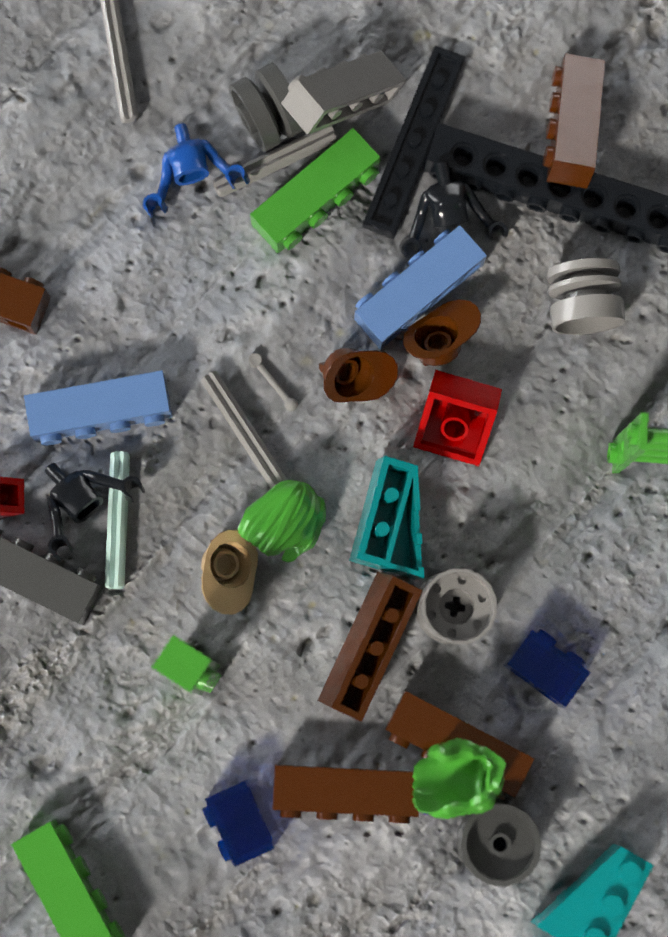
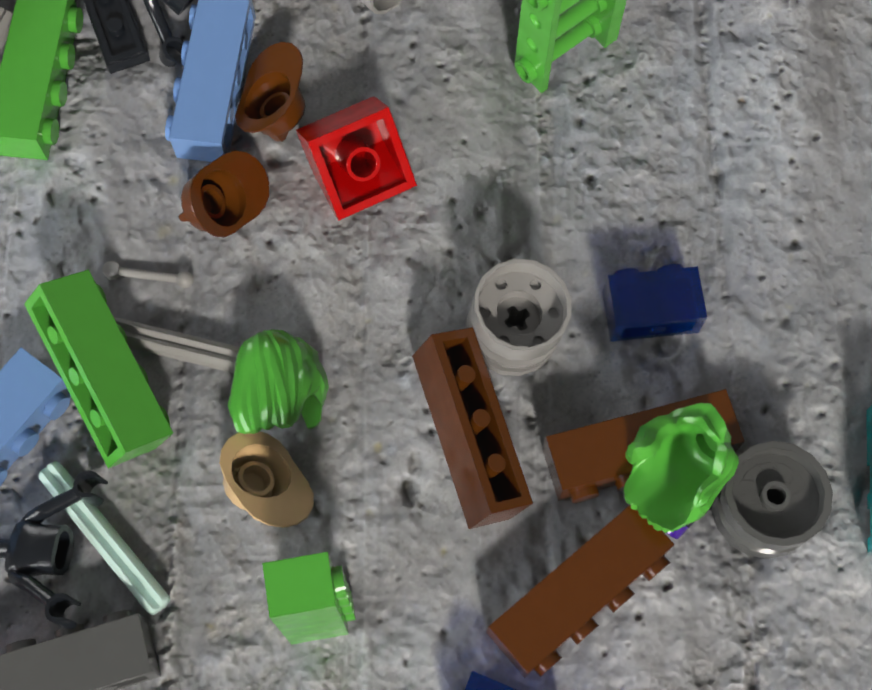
camera: 40 degrees left, 10 degrees down
teal wedge [349,455,424,580] -> none
none -> bright green brick [24,269,173,469]

